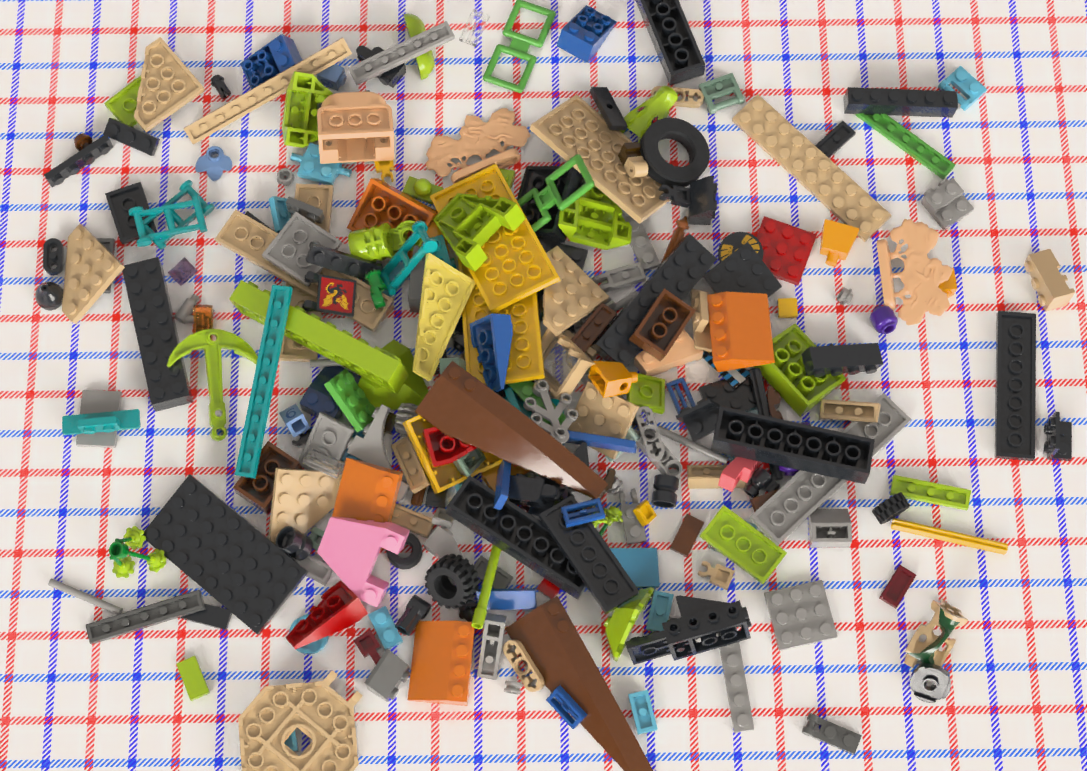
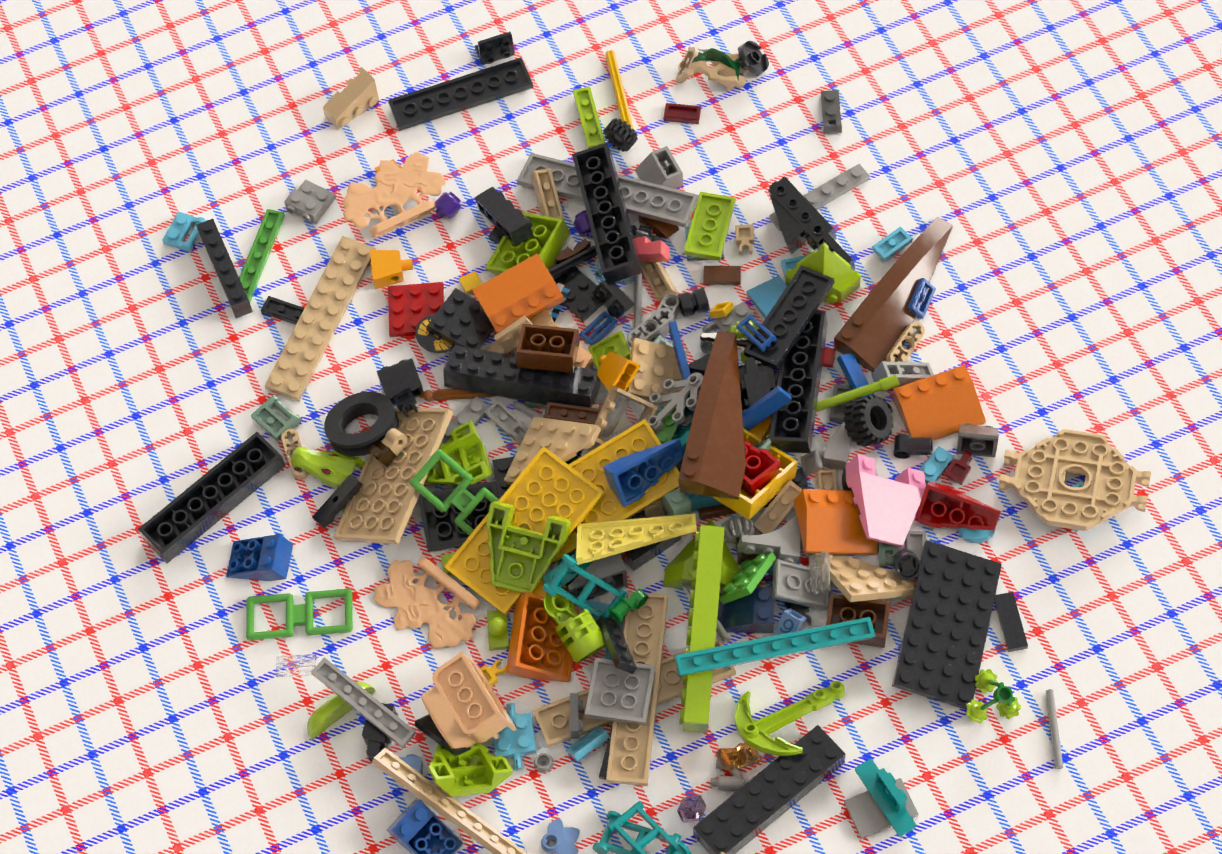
camera: 110 degrees left, 10 degrees down
dark grey tile [86,589,205,645] -> none
lime tile [176,656,210,701] -> none
flag [302,271,356,317] -> none
light grey bush [503,681,523,695] -> none
light grey plate [764,580,838,651] -> none
light grey plate [837,287,853,305] -> none

